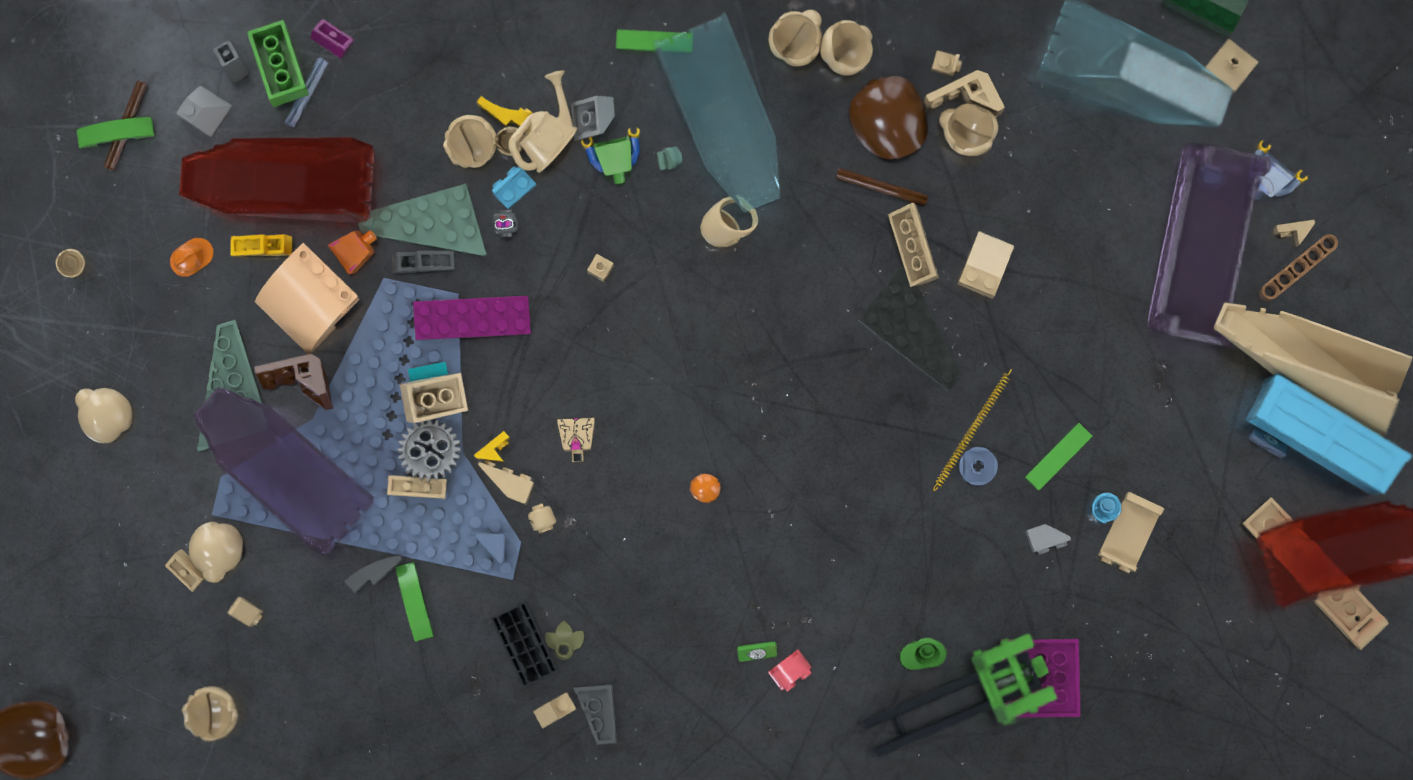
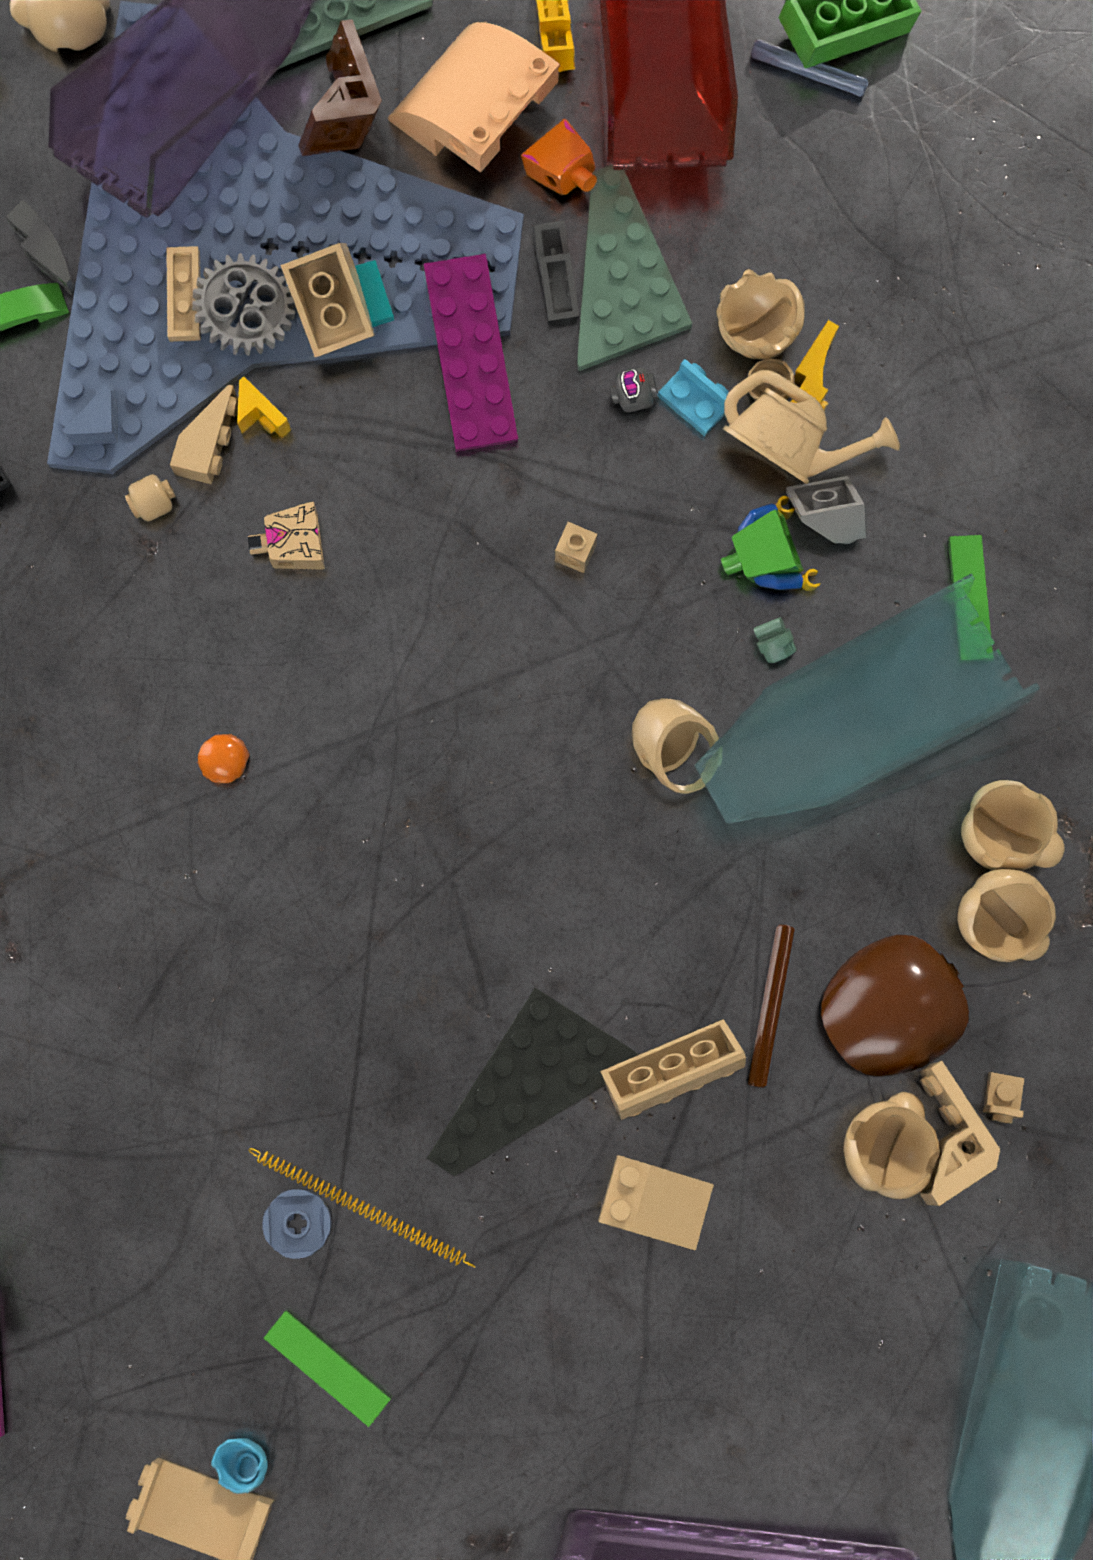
camera: 85 degrees right, 5 degrees down
magenta slope [310,19,354,58] -> none
light grey slope [1025,524,1071,555] -> none

